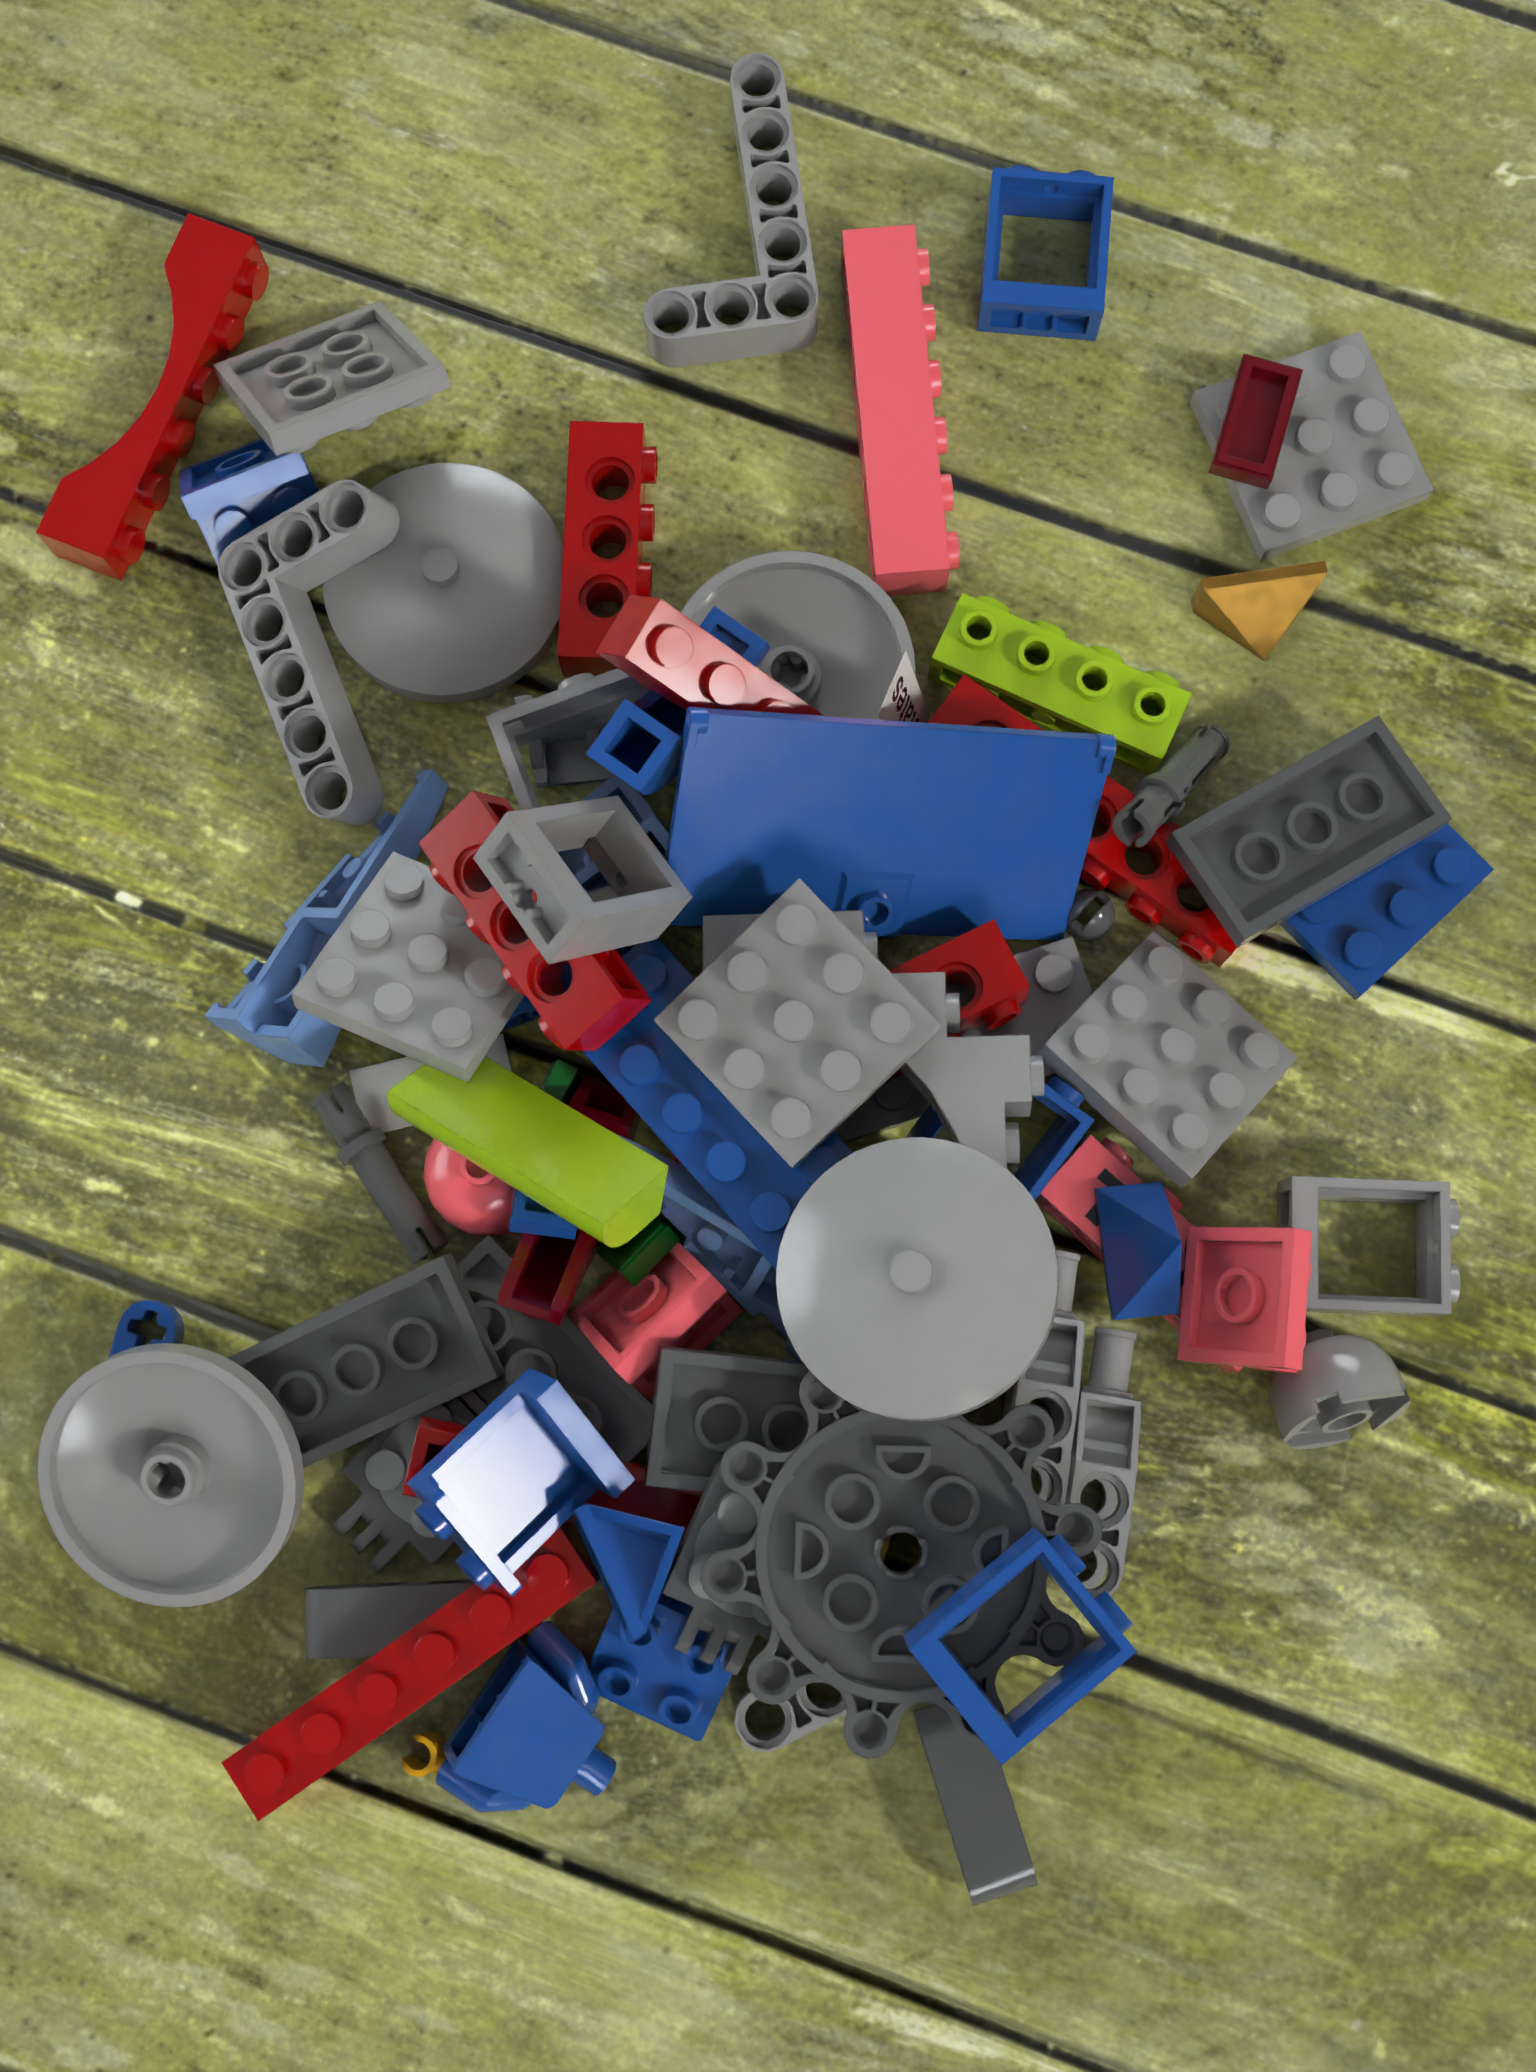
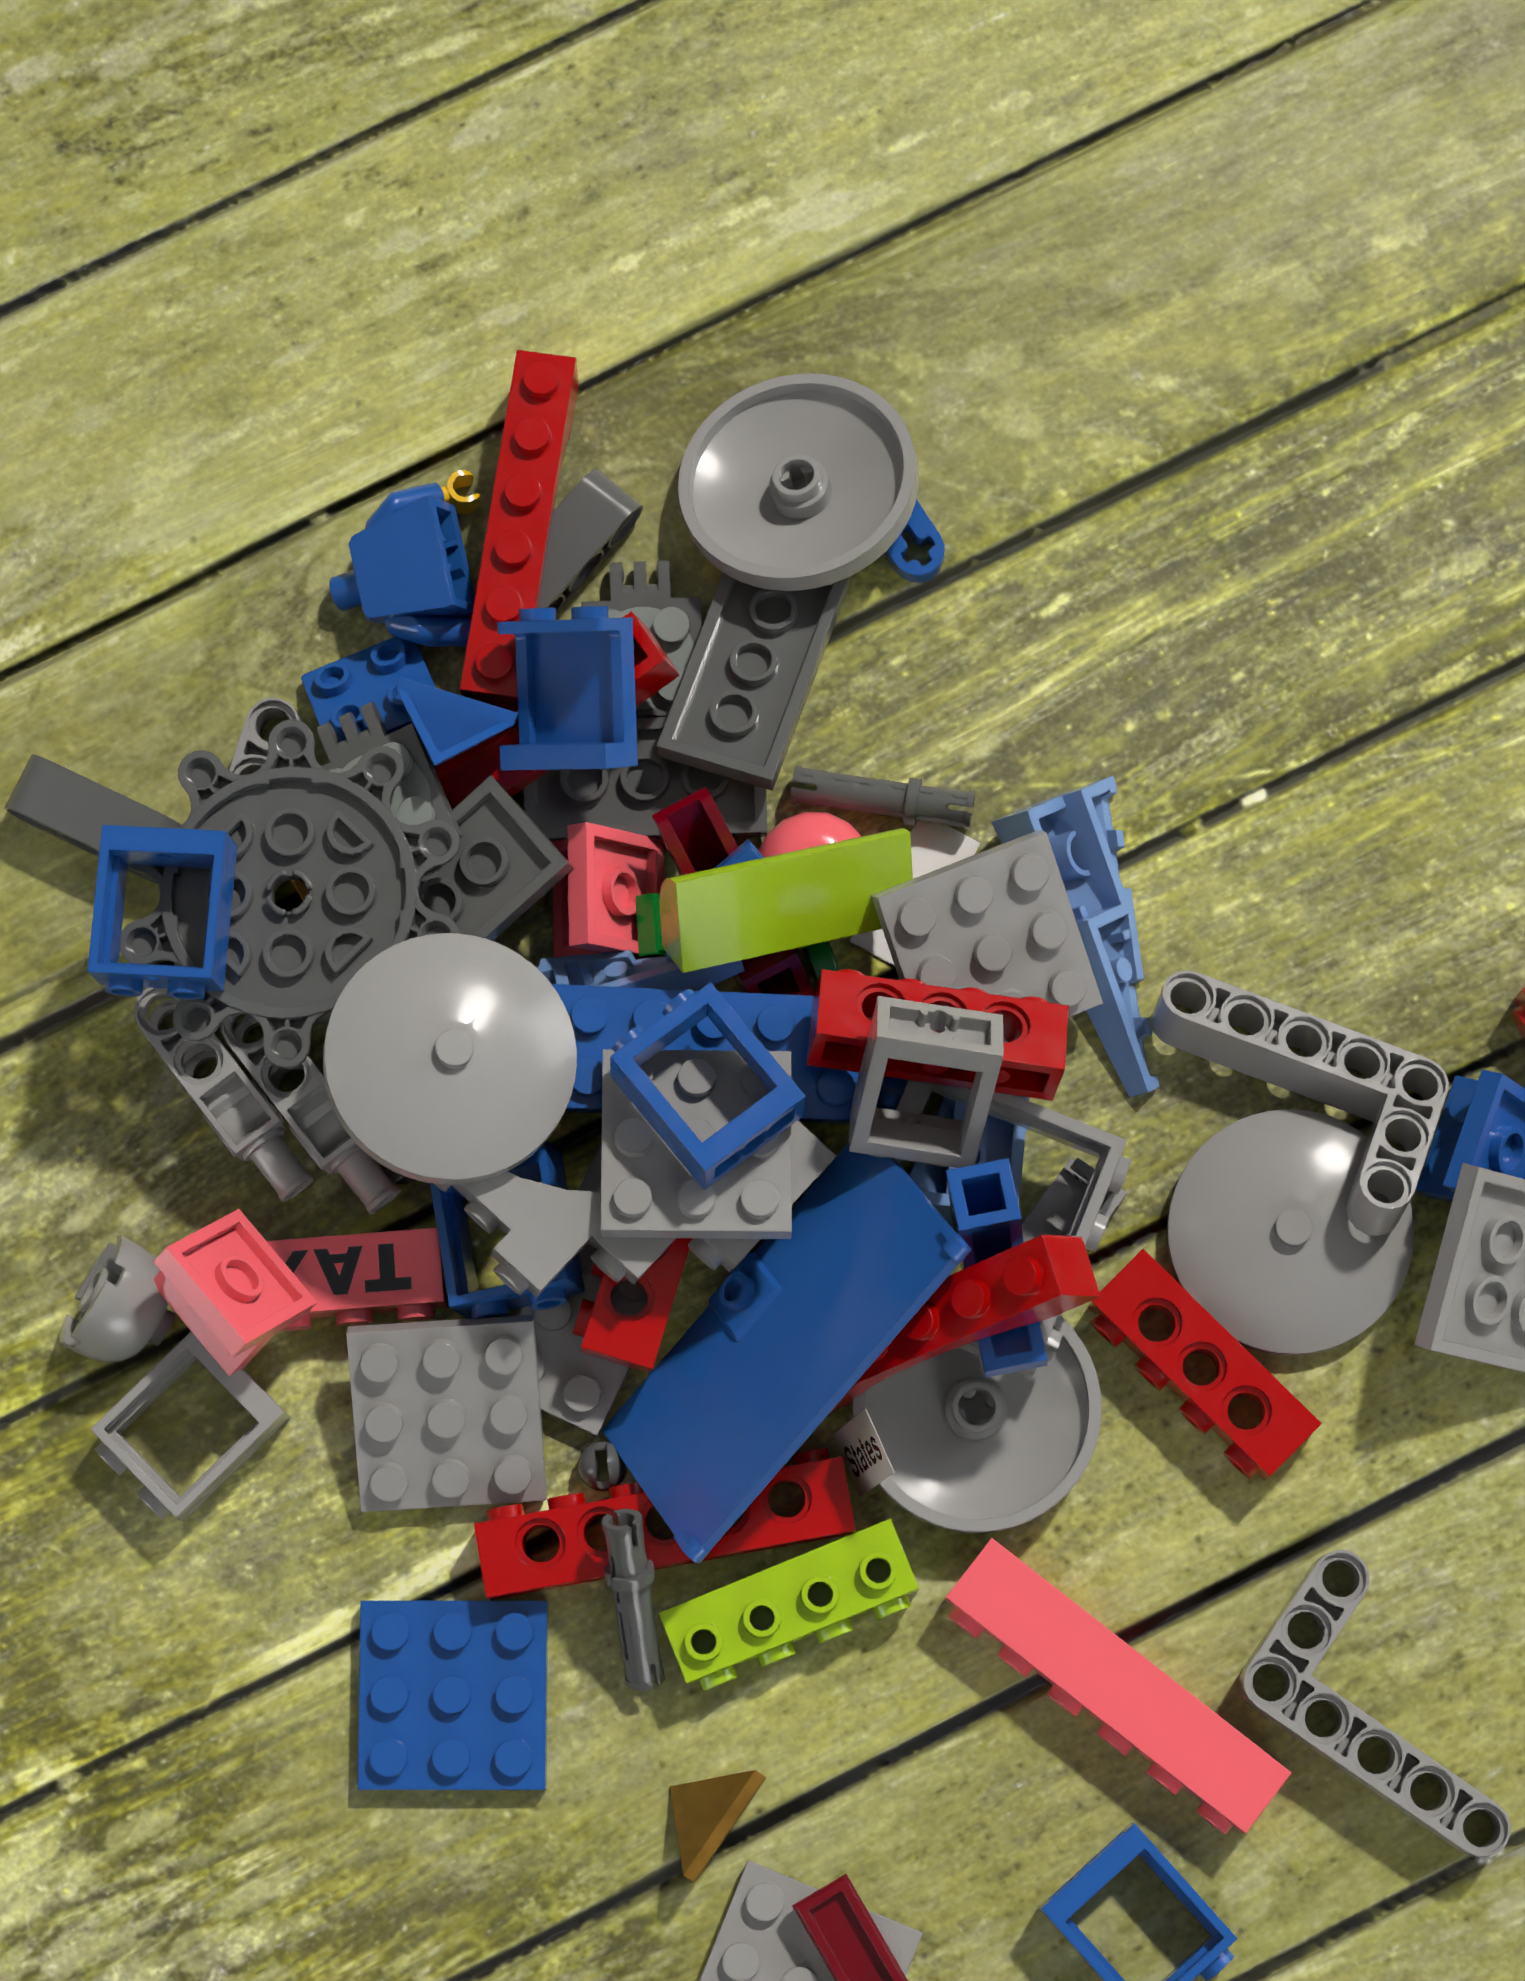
camera: 135 degrees right, 0 degrees up
blue slope [1094,1181,1182,1321] -> none
dark grey plate [1166,715,1452,948] -> none
none -> blue window [610,982,806,1190]

